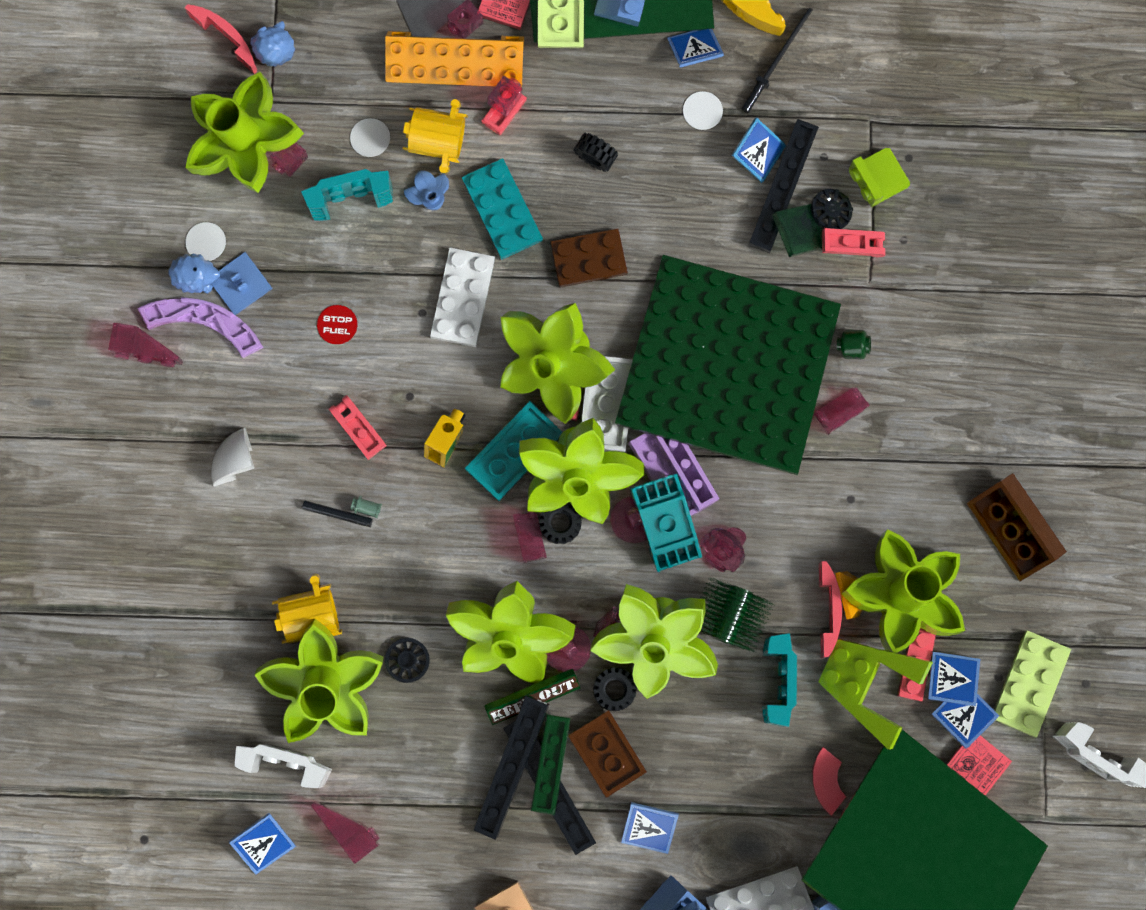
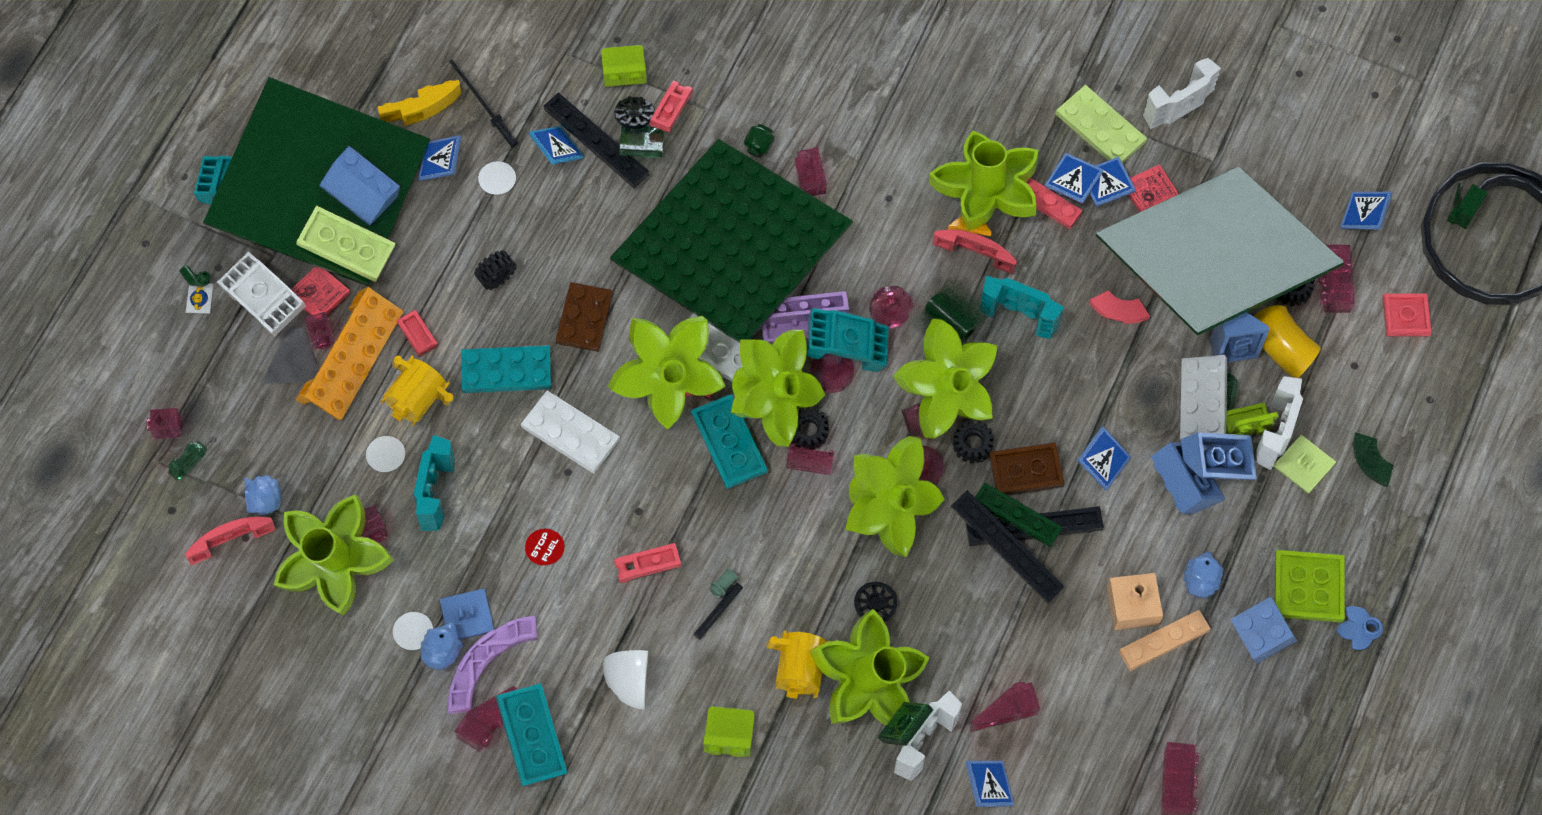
camera: 65 degrees left, 15 degrees down
medium blue plate [404,170,449,210] -> none
yellow torso [424,409,466,468] -> none
tile [484,668,581,726] -> none
clear pink brick [487,76,523,117] -> none
lime wing [818,639,933,749] -> none
reddish brown slope [967,473,1067,582] -> none
none -> teal plate [495,683,568,787]
none -> lime bracket [703,706,754,757]
none -> clear green tile [878,702,934,746]

